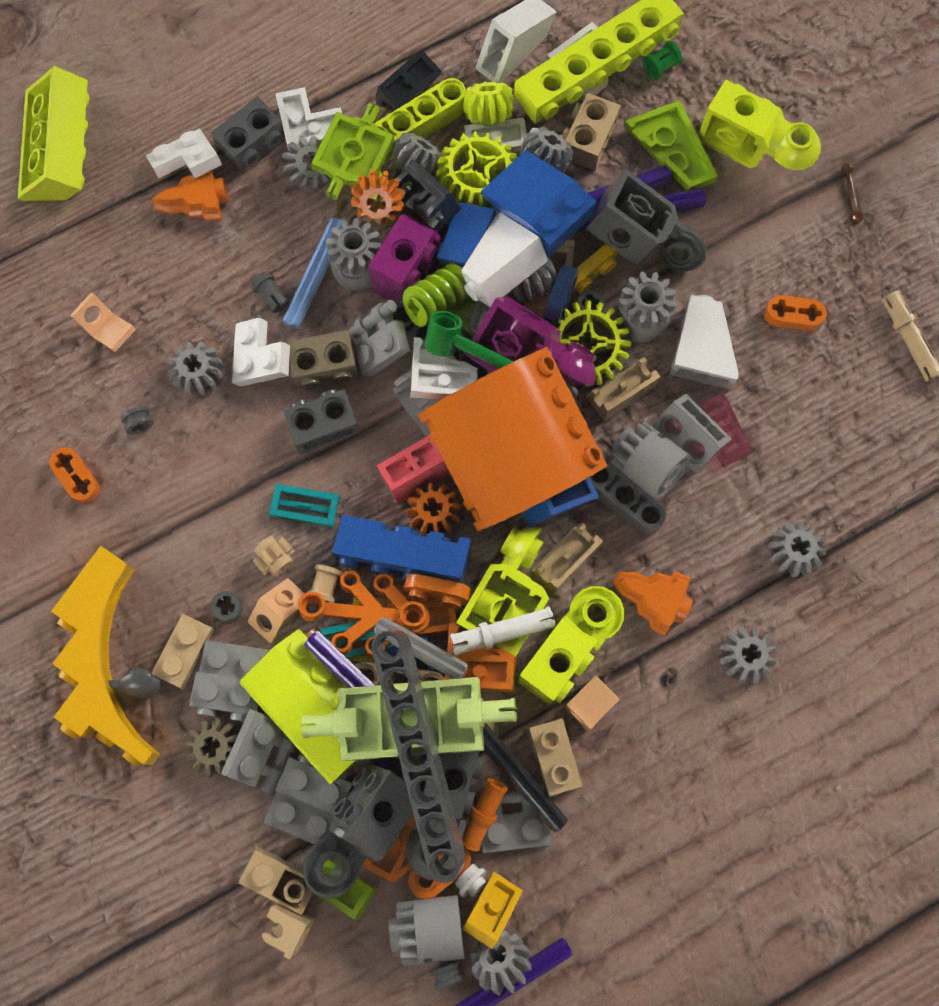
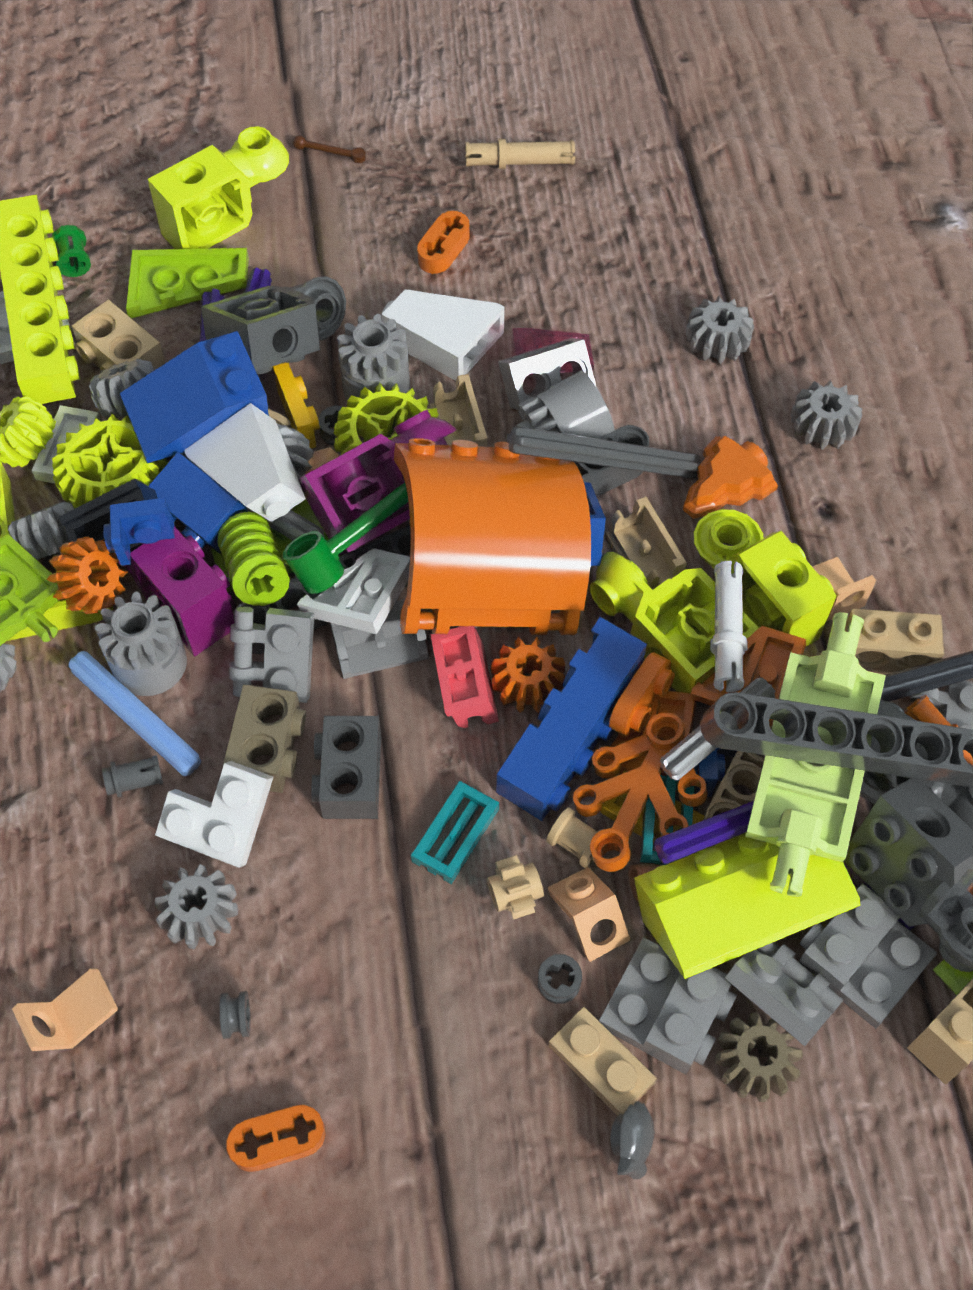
camera: 70 degrees left, 15 degrees down
yellow arch [51,546,160,767] -> none
dark blue beam [543,265,579,324] -> none
none -> blue bracket [104,498,175,566]
none -> dark grey axle [506,426,701,478]

